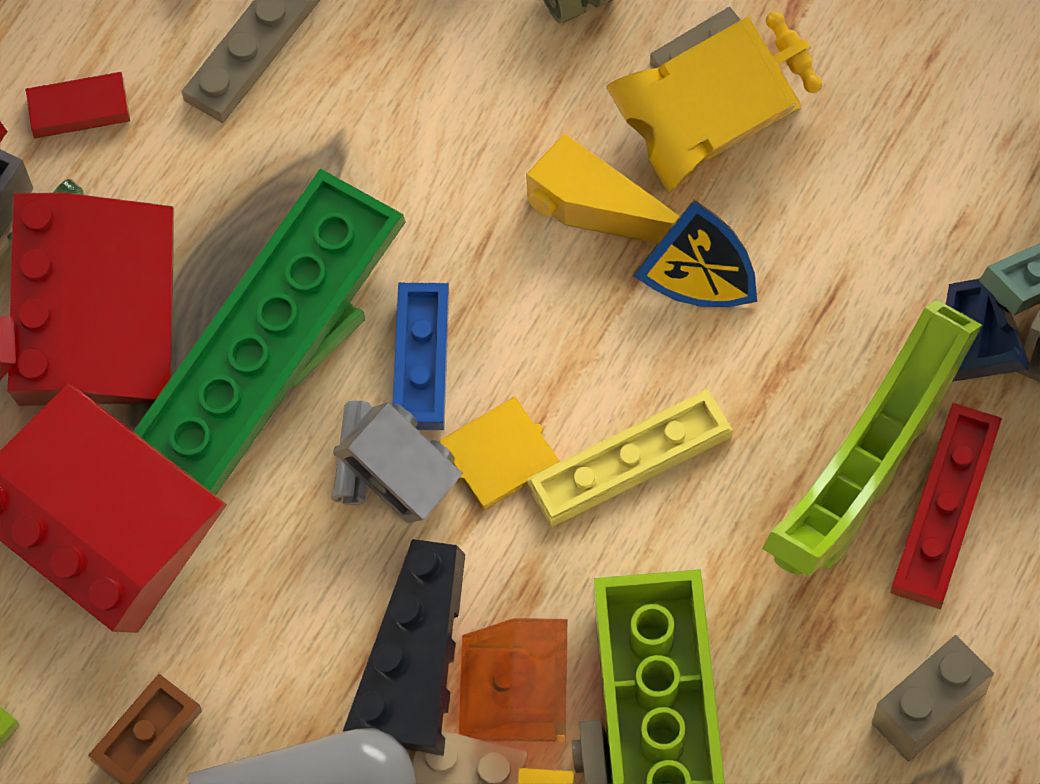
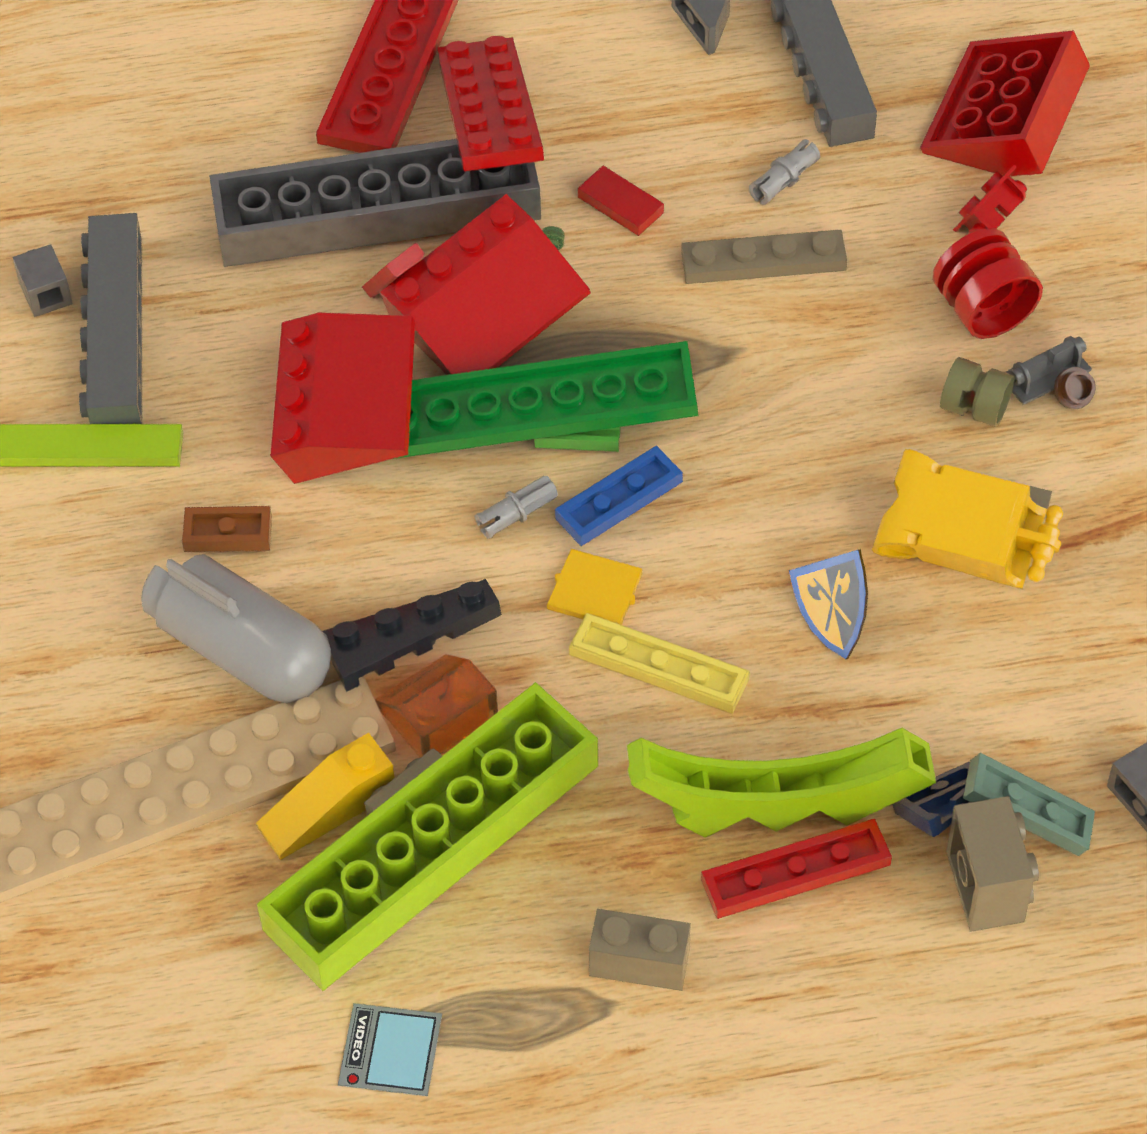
camera: 50 degrees right, 10 degrees down
flat silver brick [333,402,463,523] -> none
yellow slope [526,133,680,244] -> none

